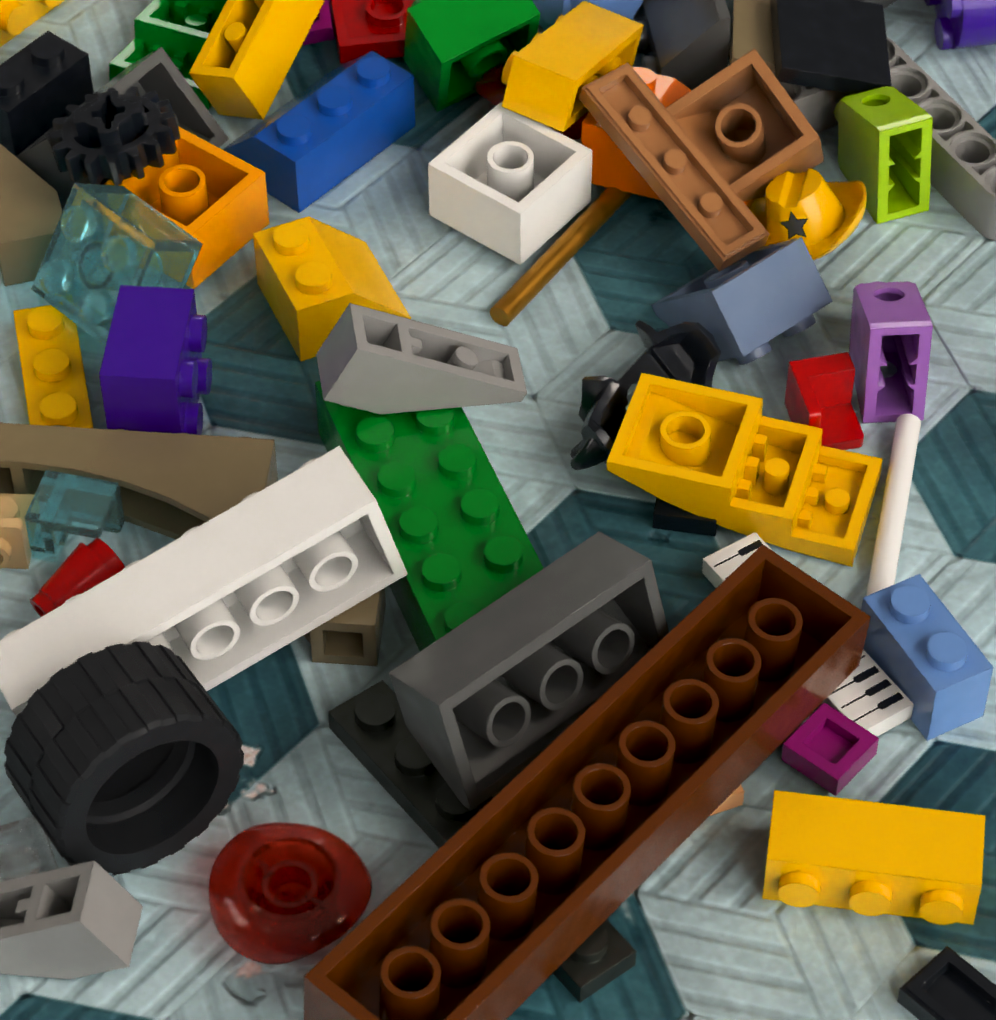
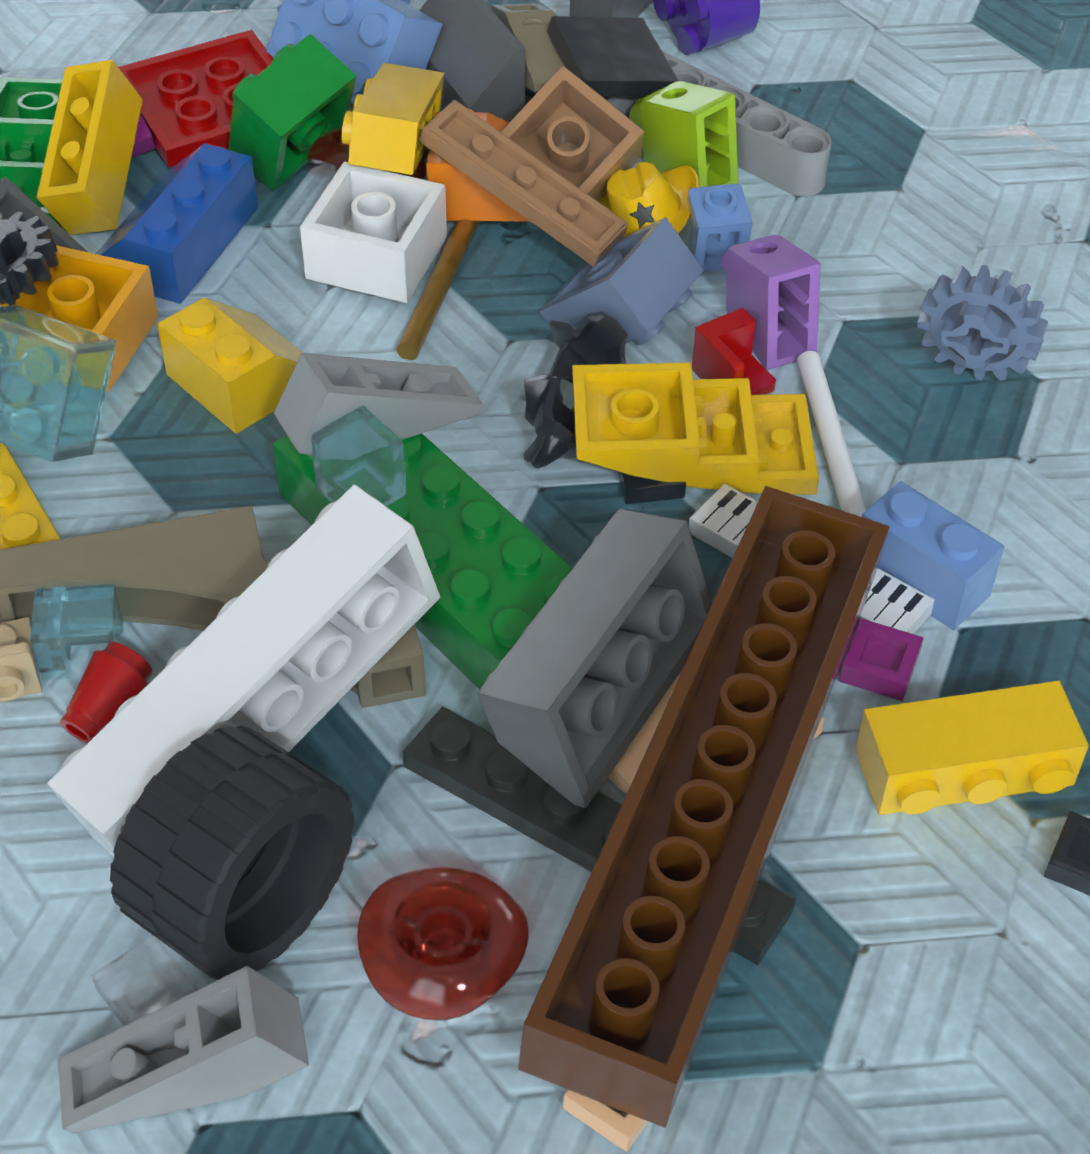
camera: 20 degrees left, 0 degrees up
dark purple brick [99,285,212,435] -> none
none -> clear light blue panel [311,405,406,506]
none -> medium blue bracket [688,184,753,272]

